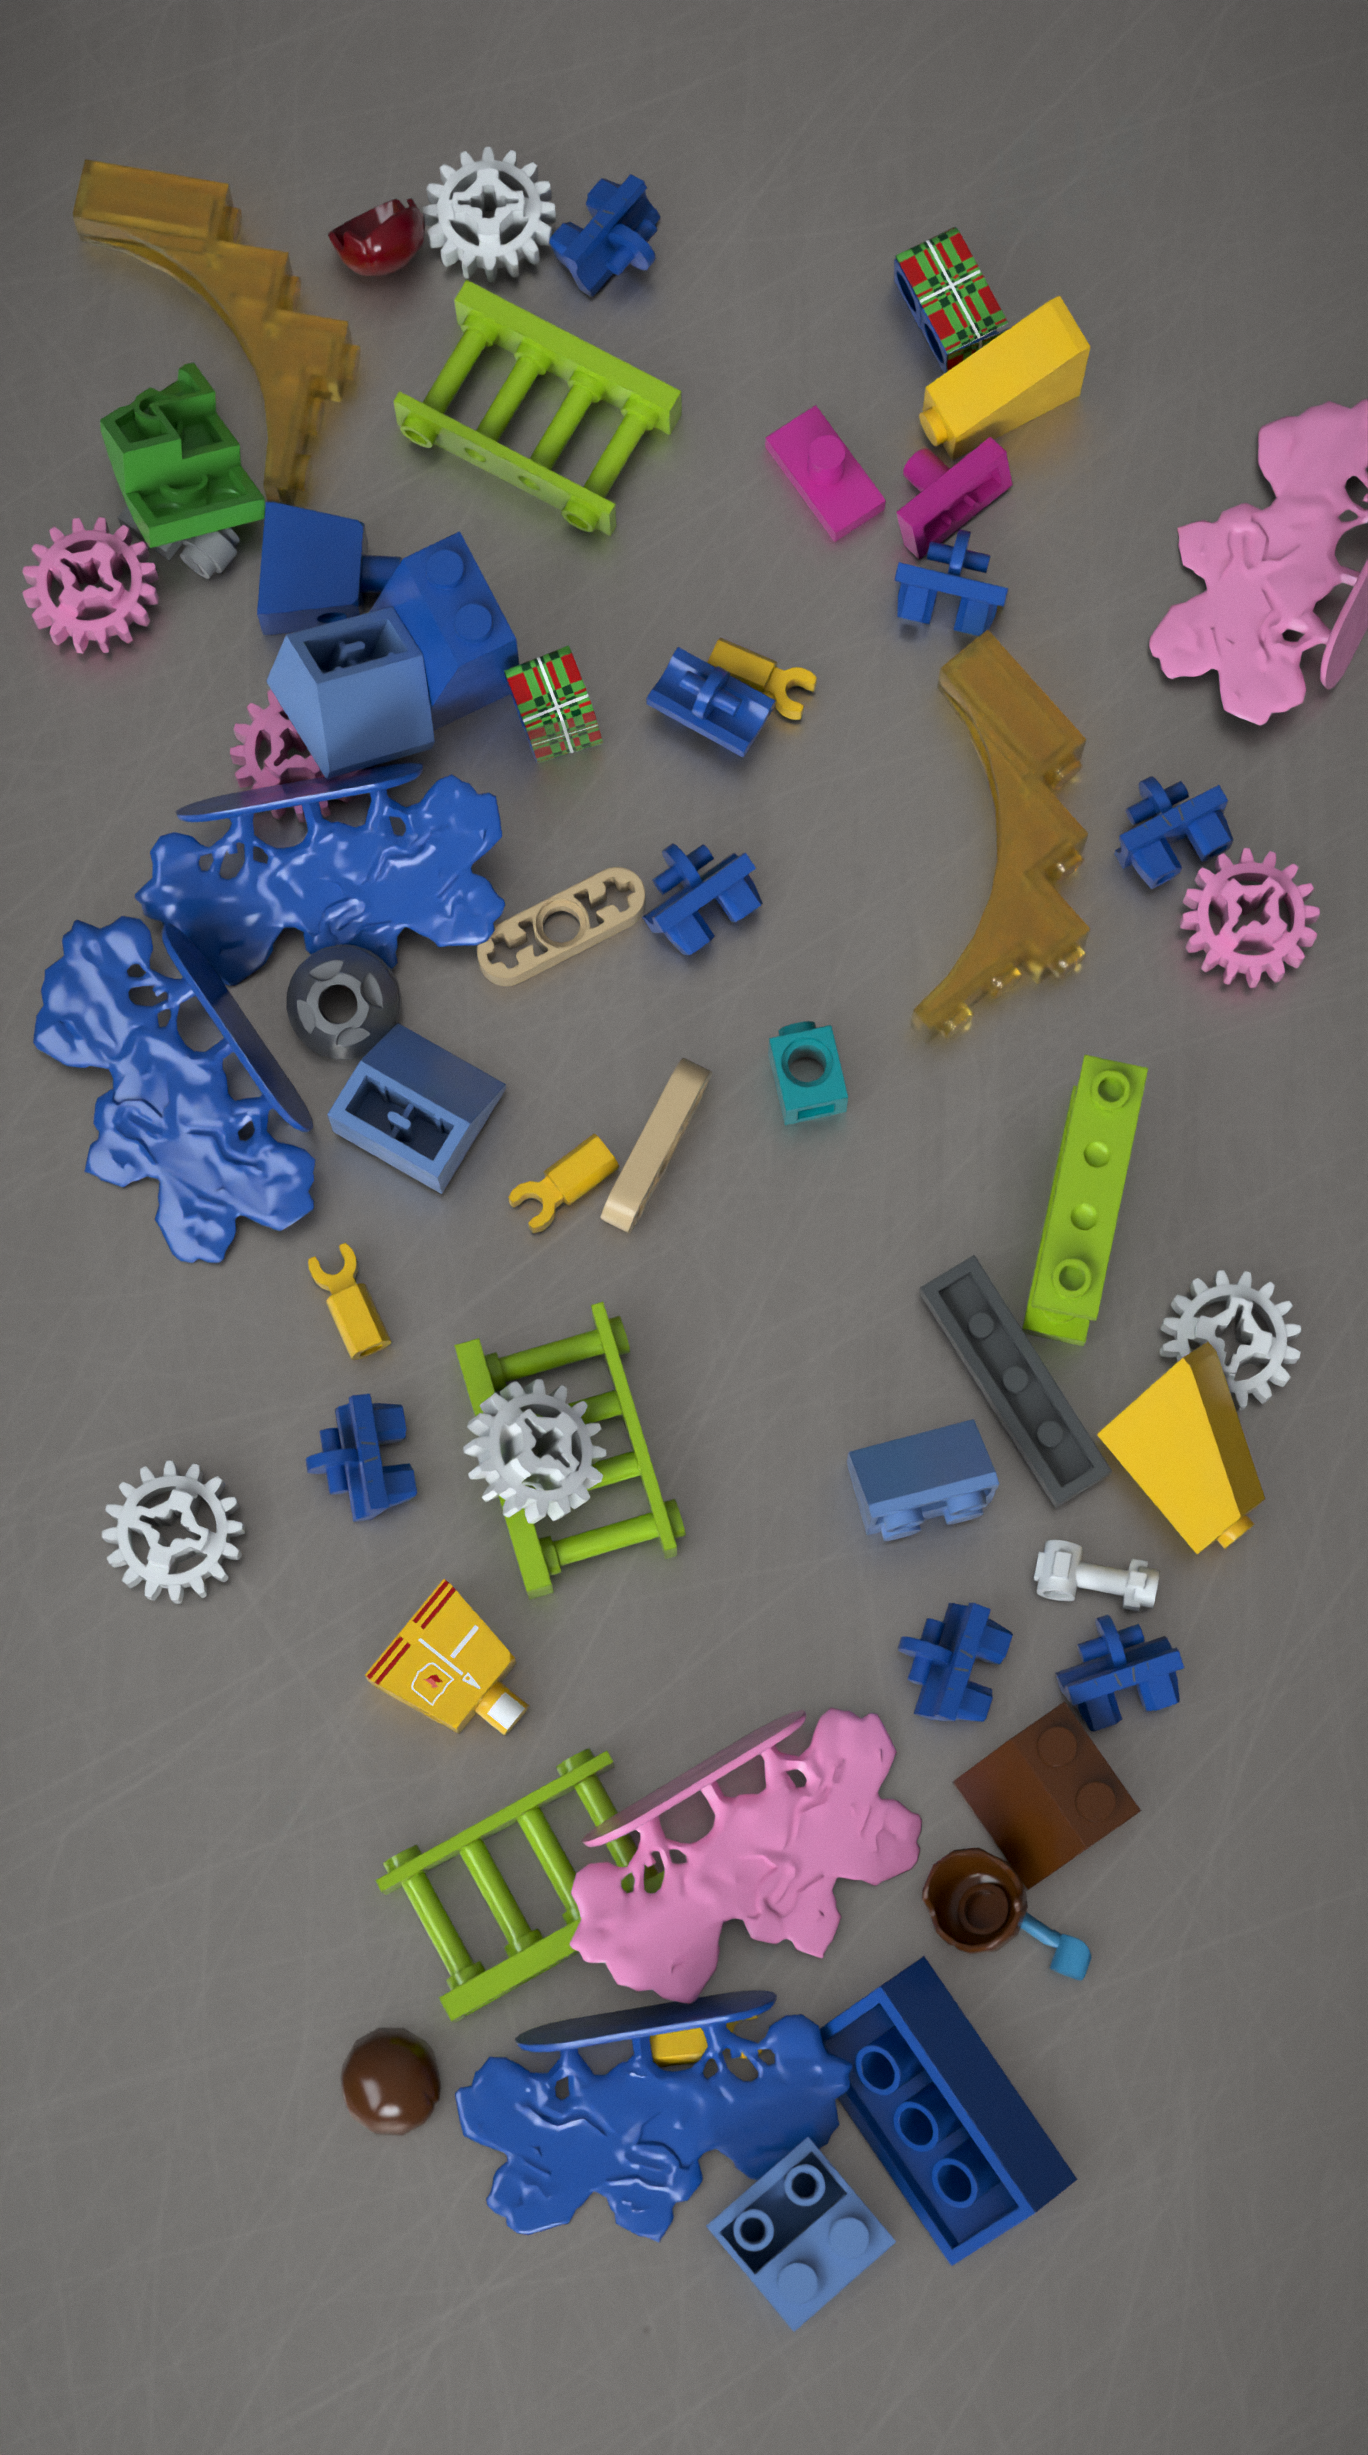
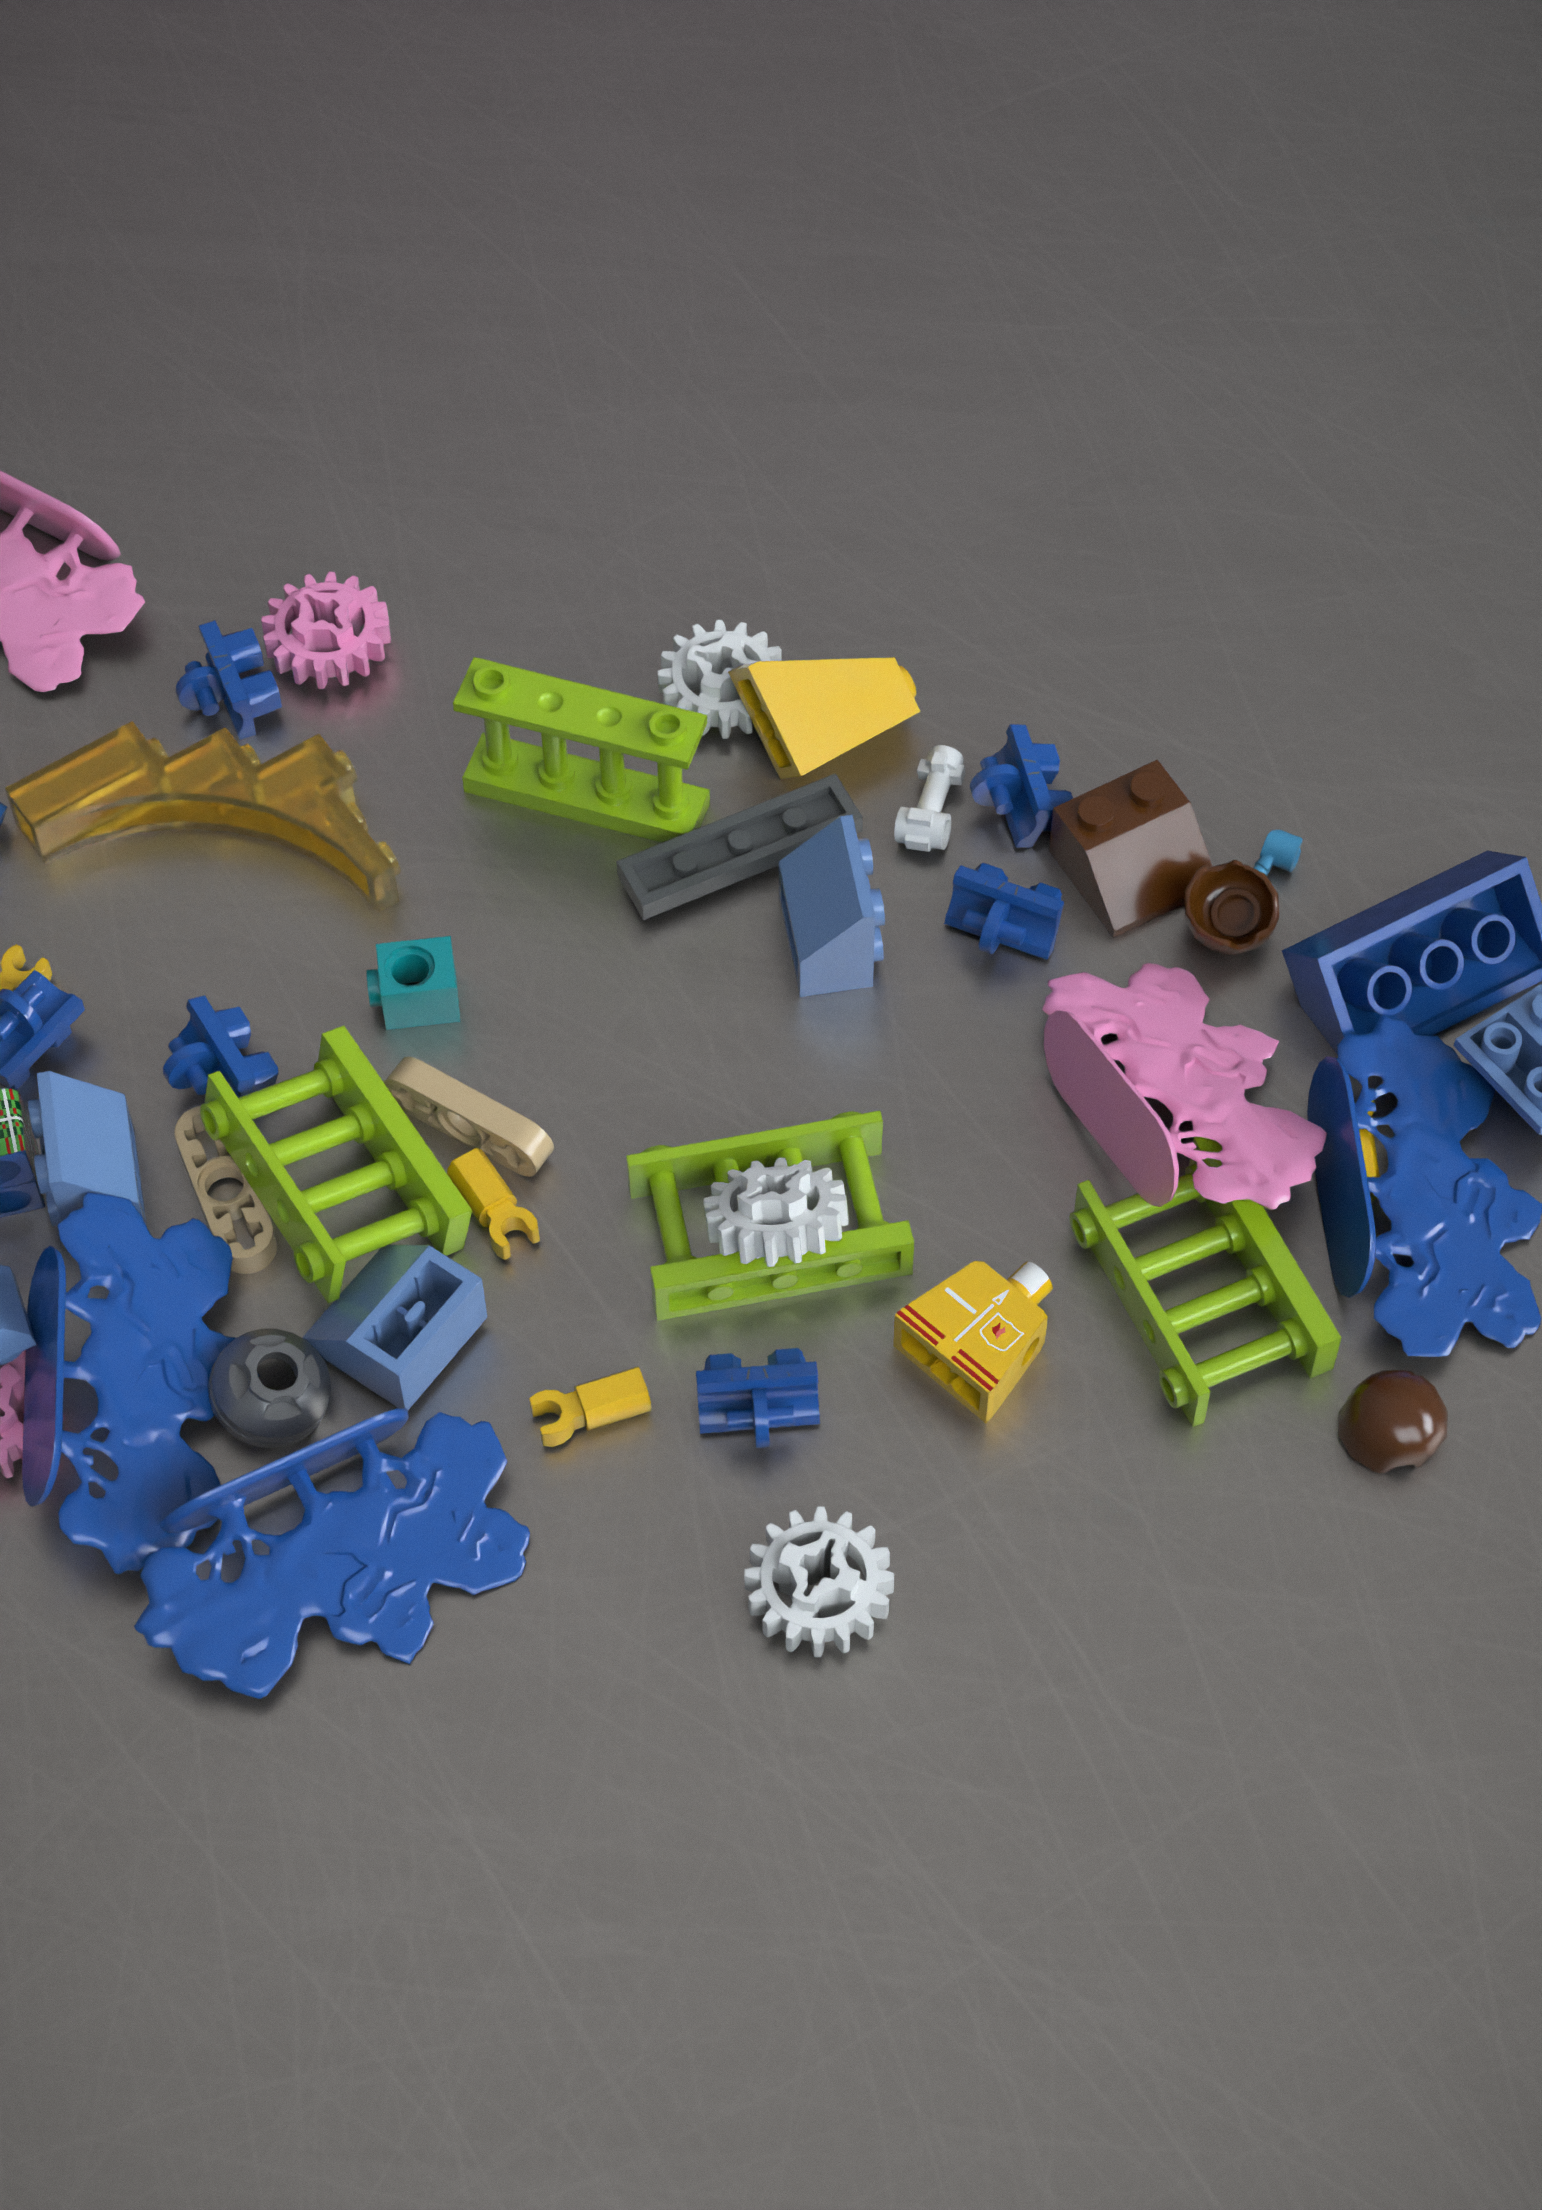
camera: 85 degrees left, 20 degrees down
none -> medium blue slope [28,1071,147,1227]
none -> lime fence [200,1026,472,1303]

